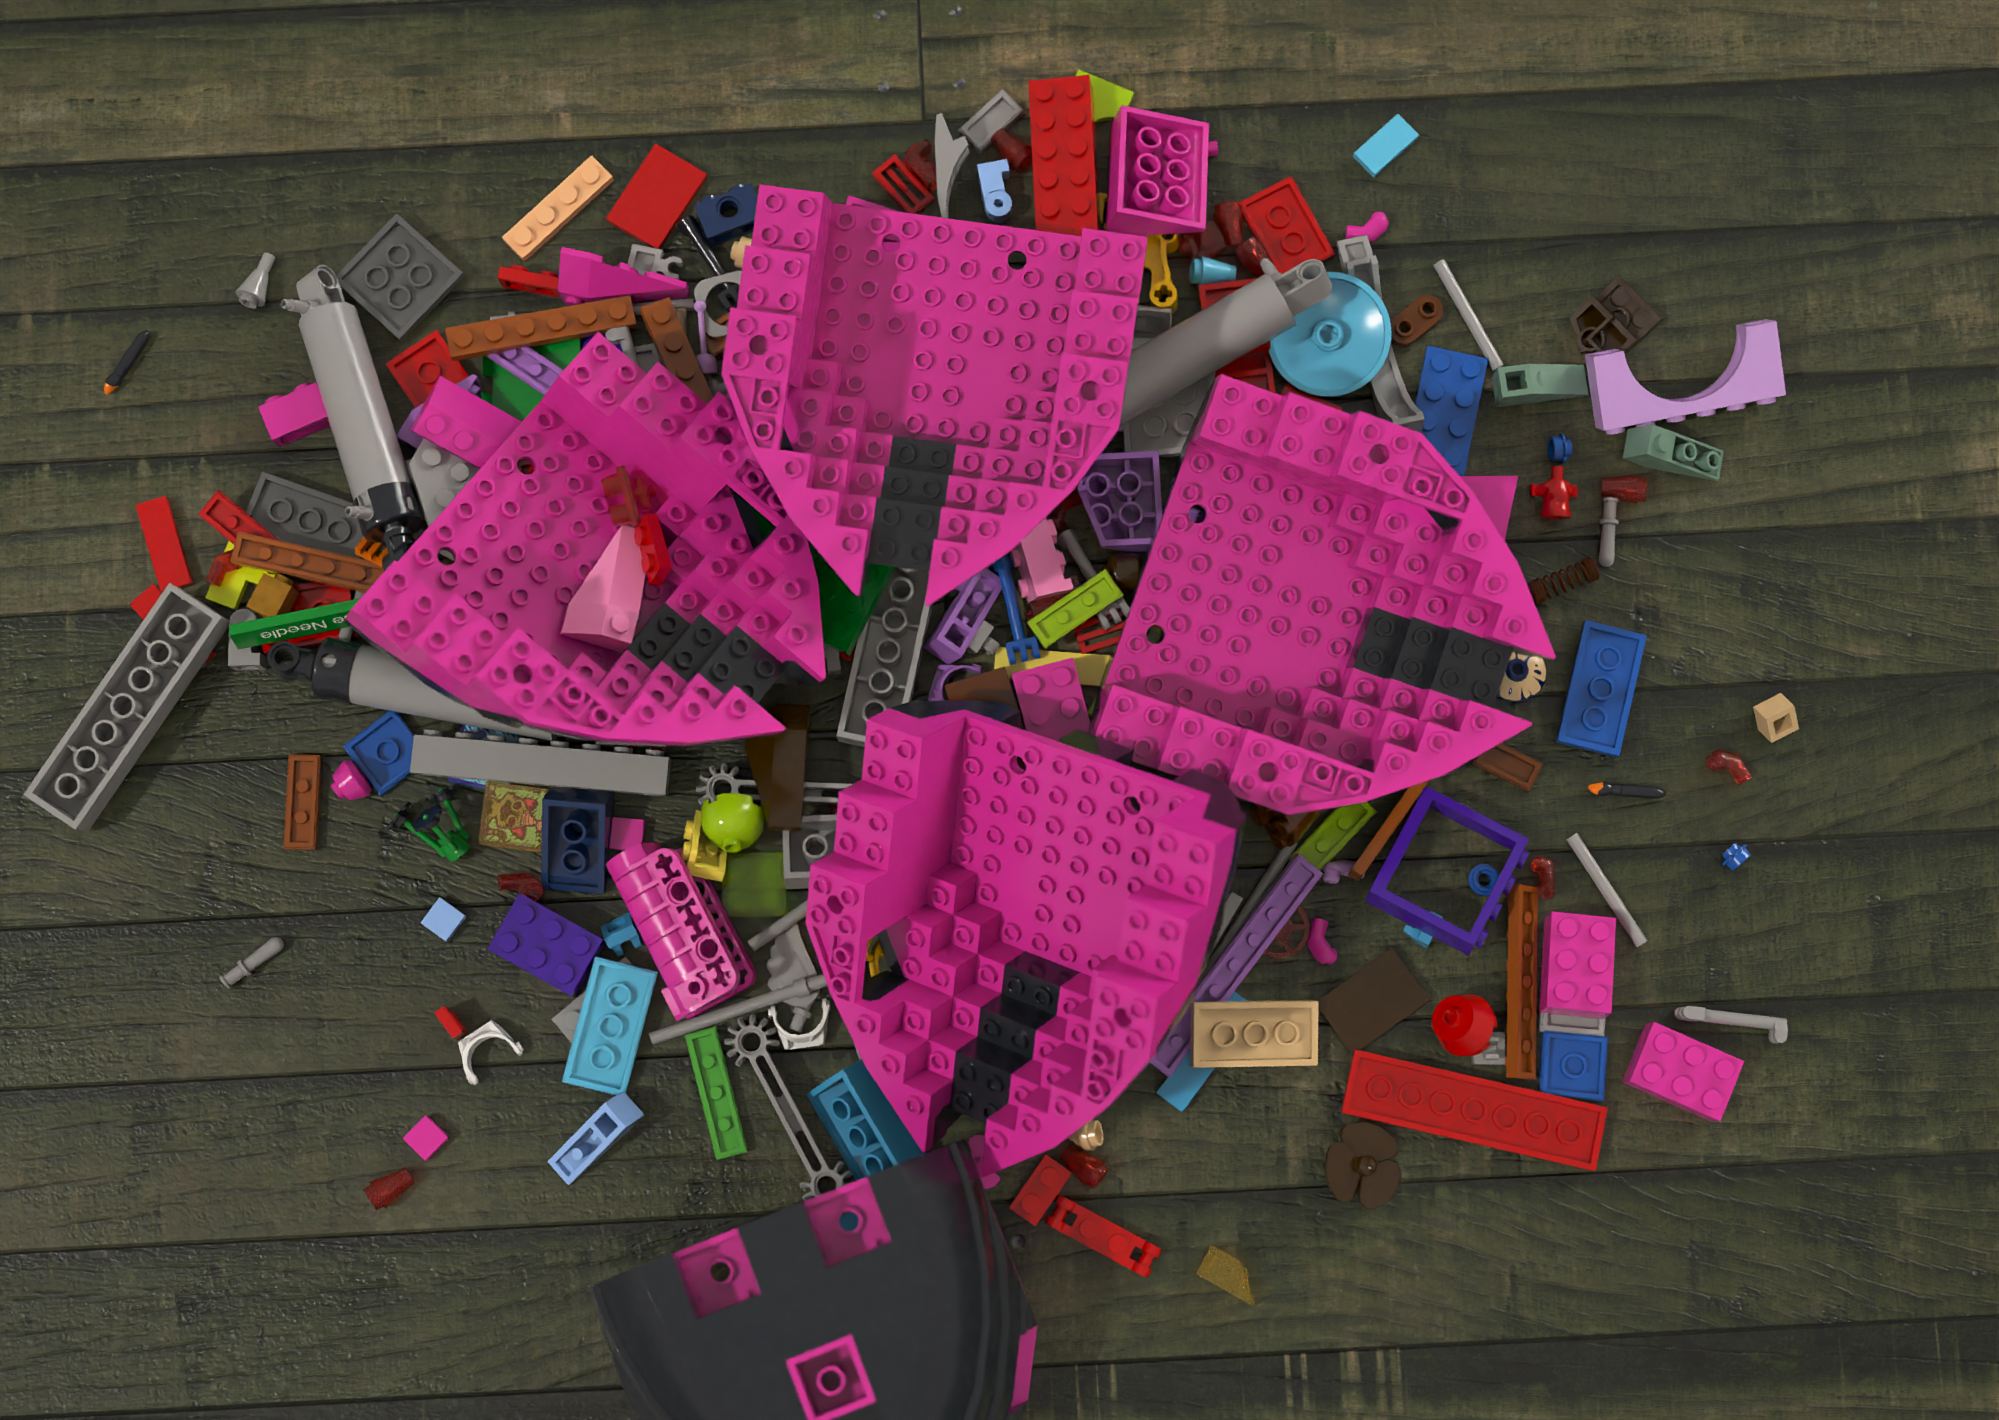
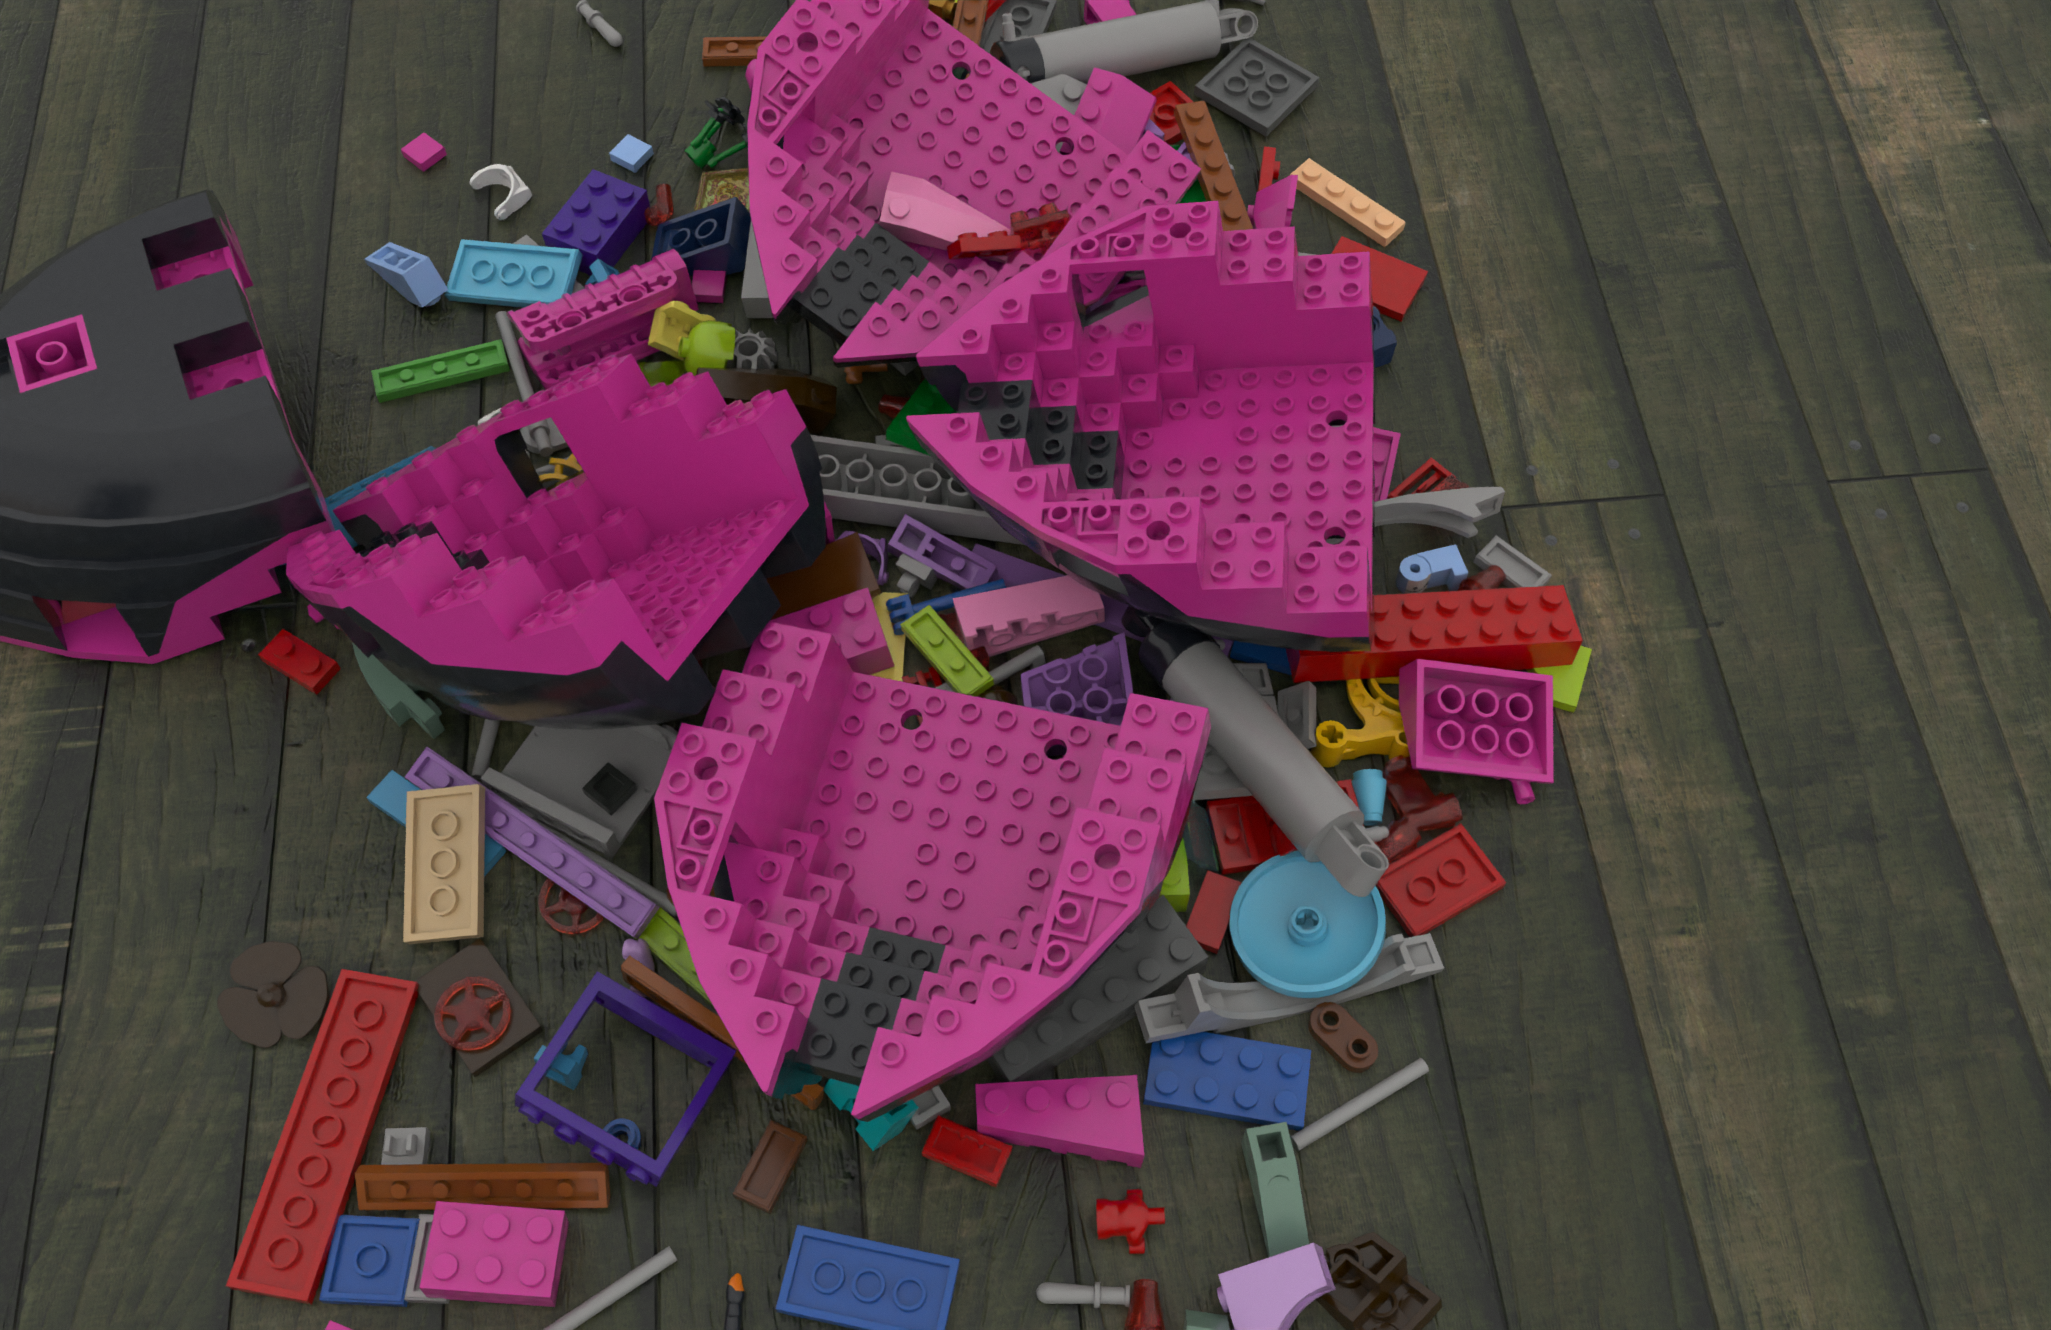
camera: 85 degrees right, 20 degrees down
clear red cone [364,1167,415,1211] -> none
red tile [434,1006,468,1040] -> none
light grey arm [724,1015,853,1201] -> none
red plate [1044,1194,1162,1279] -> none
clear red arm [1046,490,1082,533] -> none
clear red cone [1060,1143,1109,1189] -> none
tan plate [1069,1119,1103,1151] -> none
clear yellow slope [1196,1245,1255,1306] -> none
dark pink arm [1307,918,1338,965] -> none
dark pink arm [1345,211,1389,243] -> none
medium azure tile [1353,114,1419,178] -> none
red cone [1432,994,1497,1056] -> none
tan dish [1497,652,1547,703] -> none
reddish brown piece [1527,557,1600,605] -> none
clear red arm [1531,855,1555,900] -> none
blue plate [1547,433,1572,464] -> none
none -> clear red wheel [434,977,511,1050]

